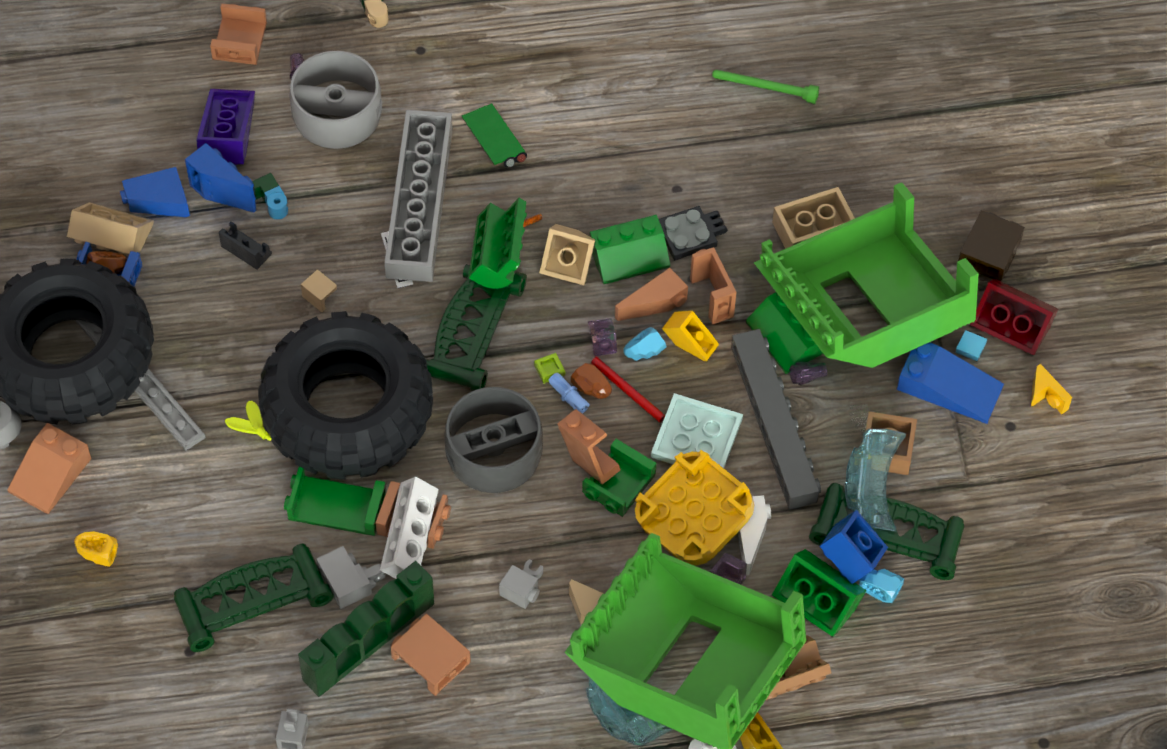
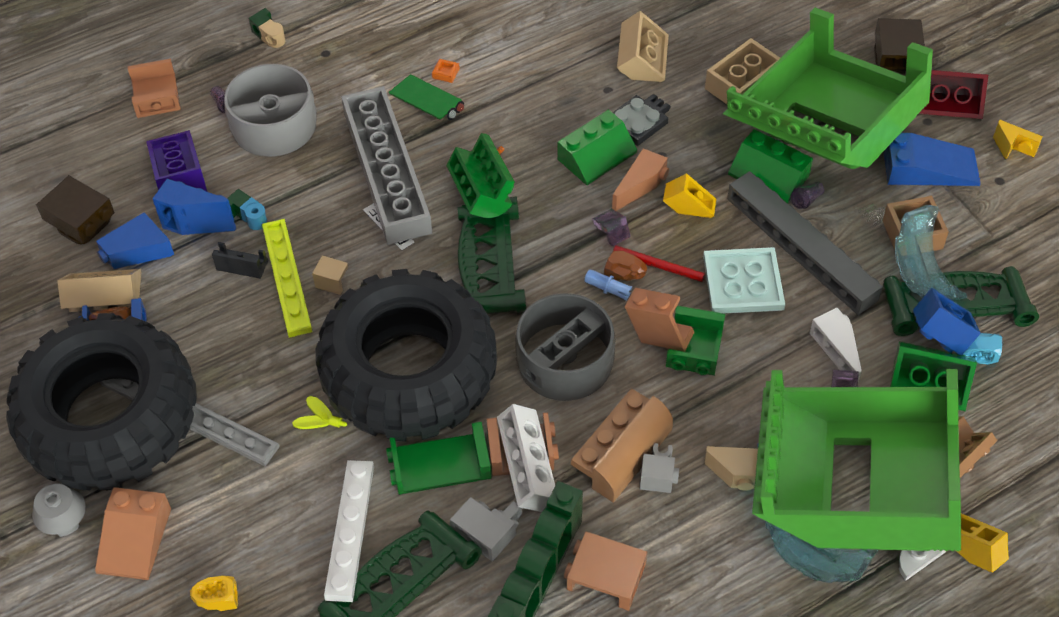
camera: 20 degrees left, 5 degrees down
lime tile [534,353,565,384] -> none
tan slope [539,224,595,285] -> none
medium azure rock [623,327,667,361] -> none
yellow tile [635,450,755,566] -> none
nougat panel [690,247,736,325] -> none
medium azure tile [955,330,987,361] -> none
none -> dark brown brick [36,175,115,245]
none -> neon yellow tile [262,219,313,338]
none -> white plate [324,460,374,602]
none -> orange tile [432,59,460,83]
none -> medium nougat brick [571,388,673,503]
none -> tan slope [617,11,669,82]

